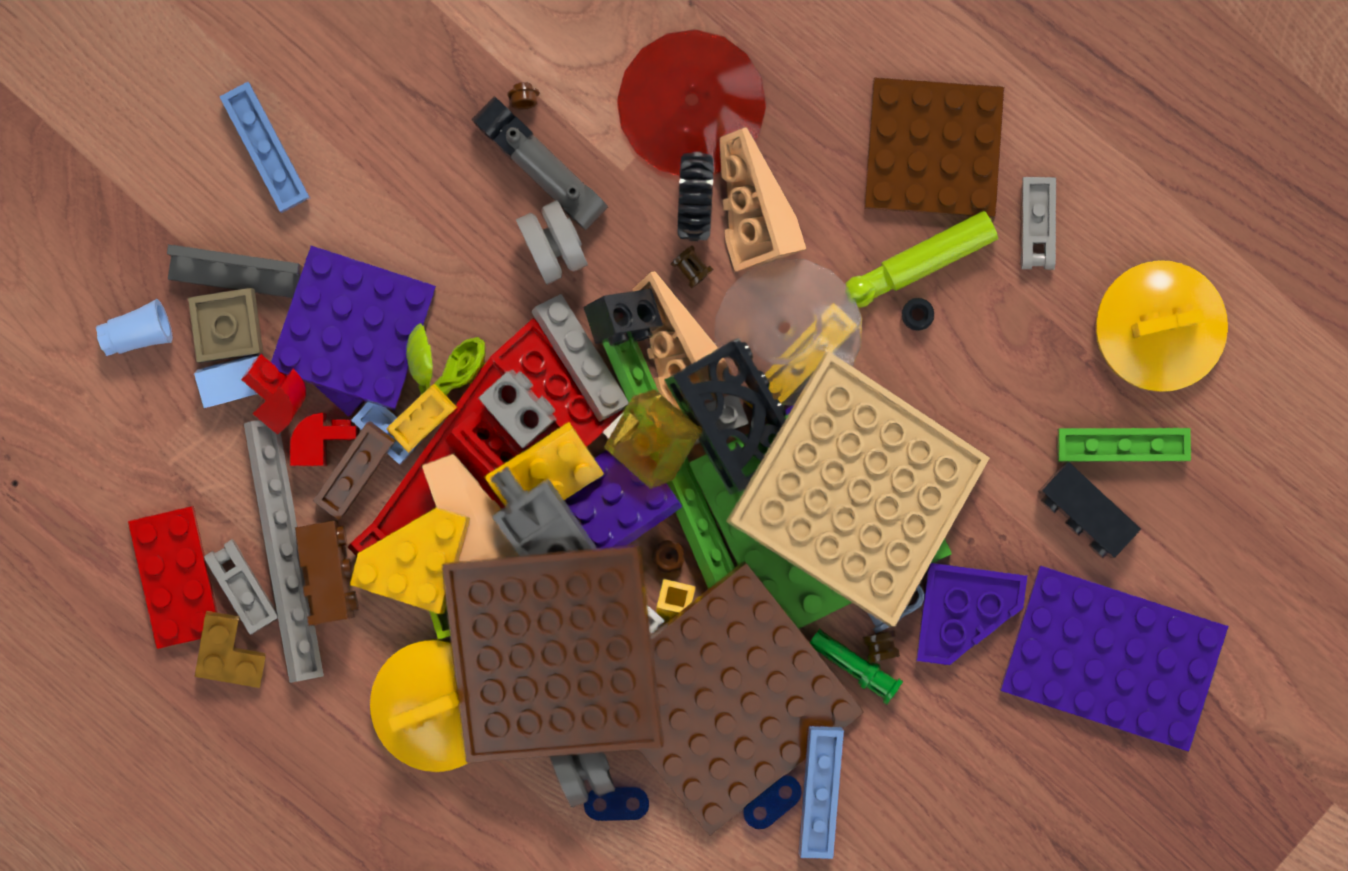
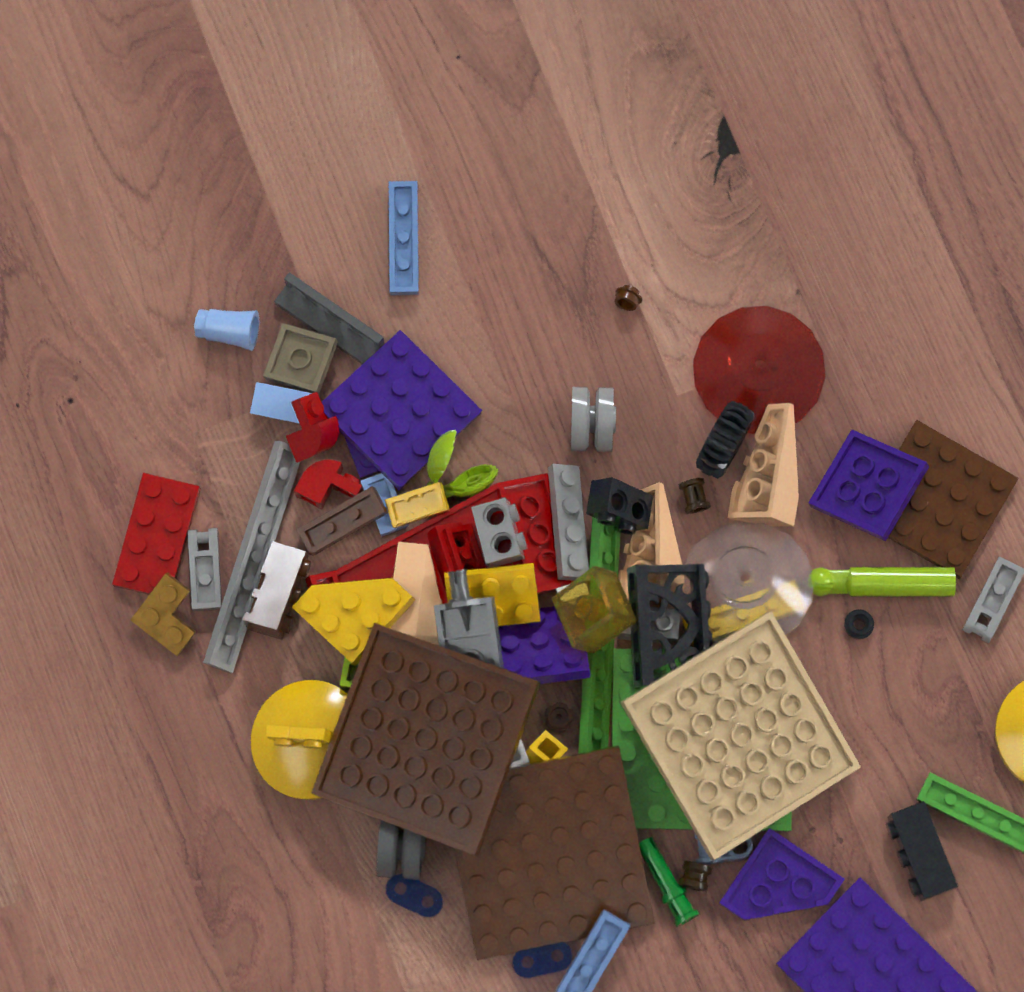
camera: 30 degrees right, 10 degrees down
dark grey piece [471,96,608,231] -> none
none -> dark purple plate [808,430,929,542]

